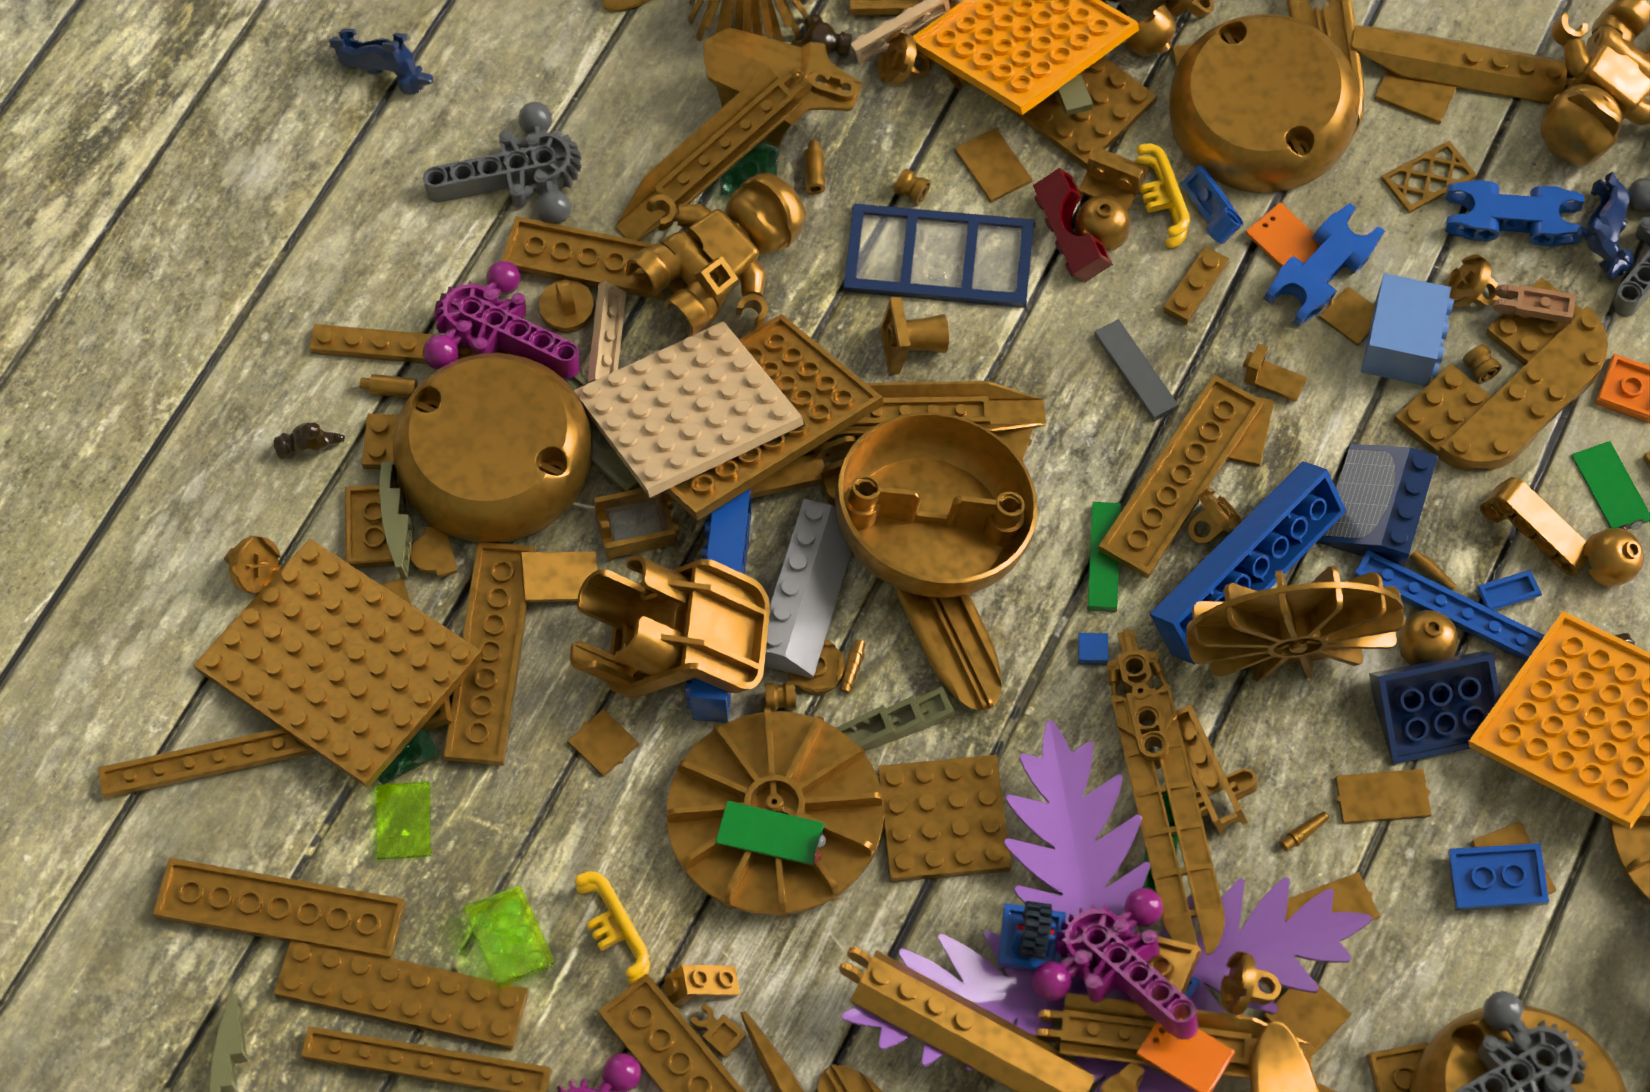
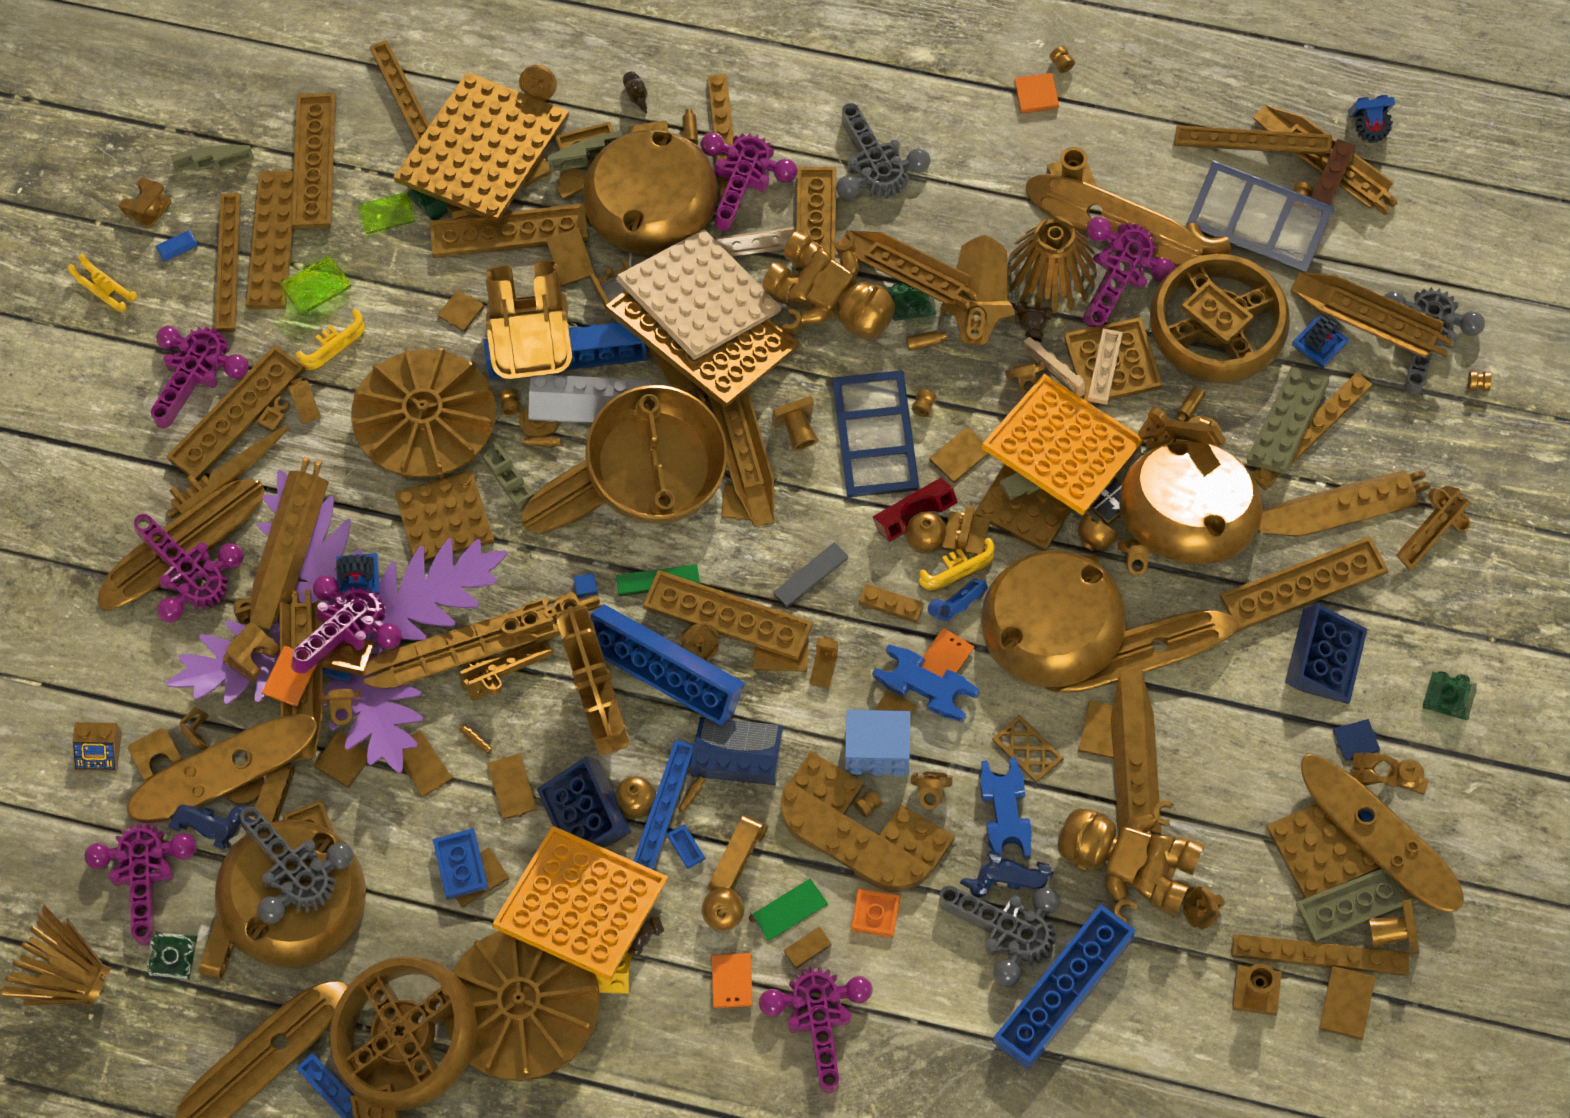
camera: 80 degrees right, 0 degrees up
dark blue animal [329,28,434,95] -> none
pearl gold tile [539,279,595,333] -> none
pearl gold plate [694,256,738,298] -> none
green piece [715,801,826,866] -> none
medium nougat hinge [1493,284,1576,324] -> none

